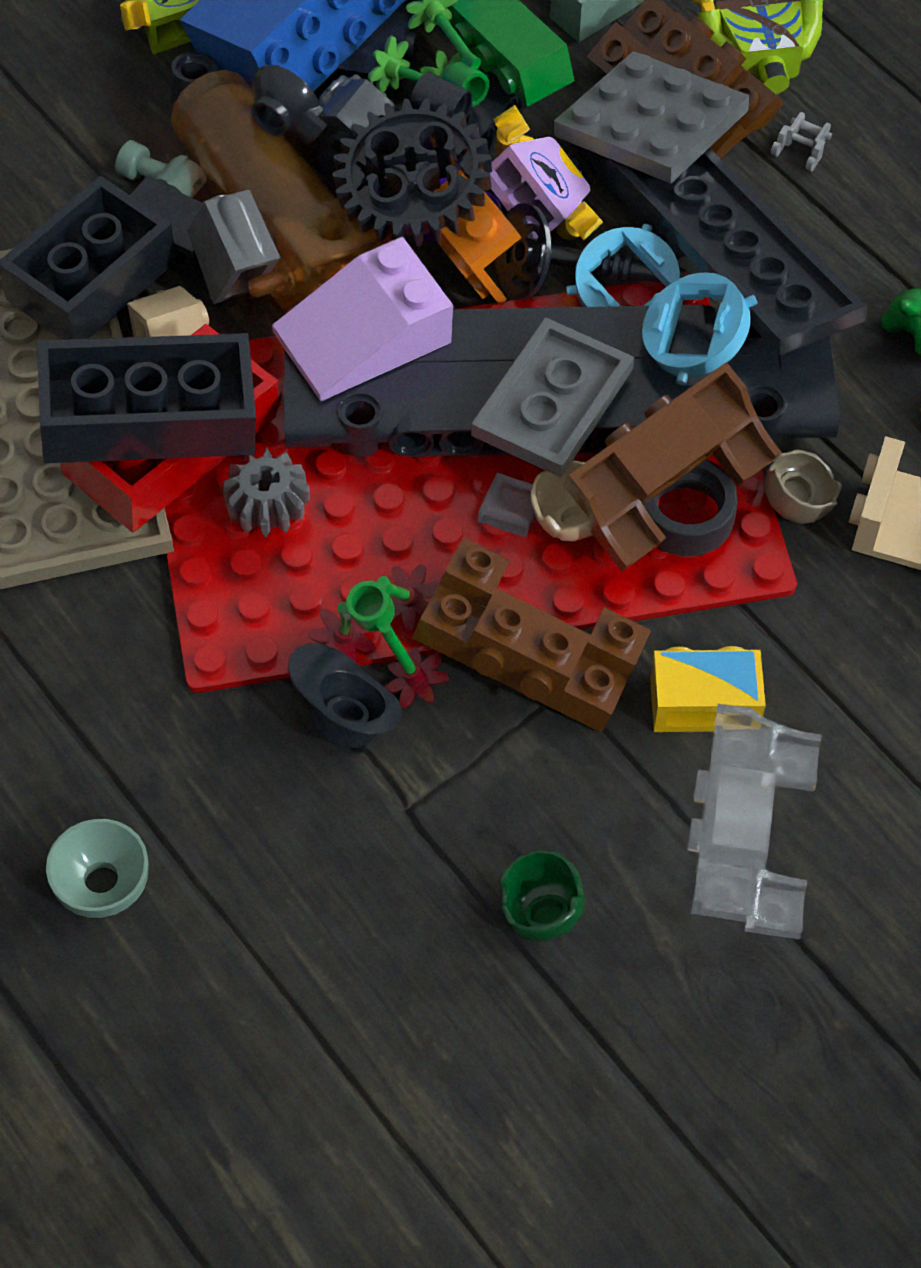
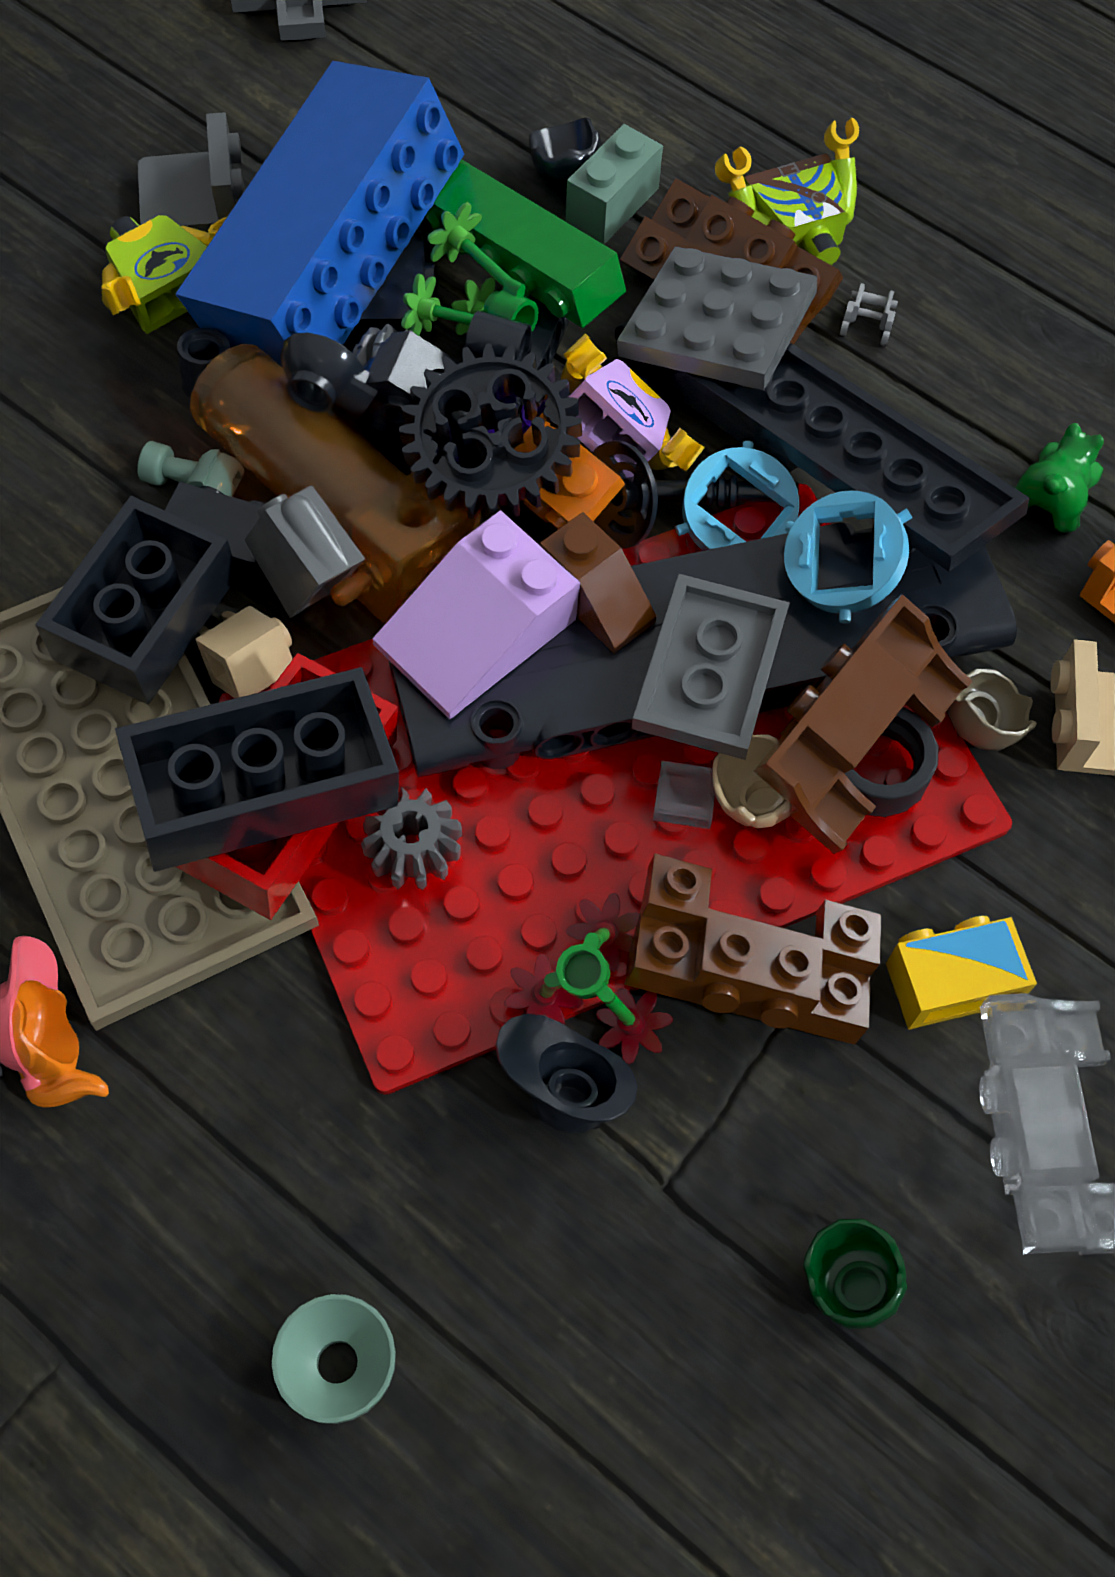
camera: 15 degrees left, 5 degrees up
none -> reddish brown slope [540,512,657,654]

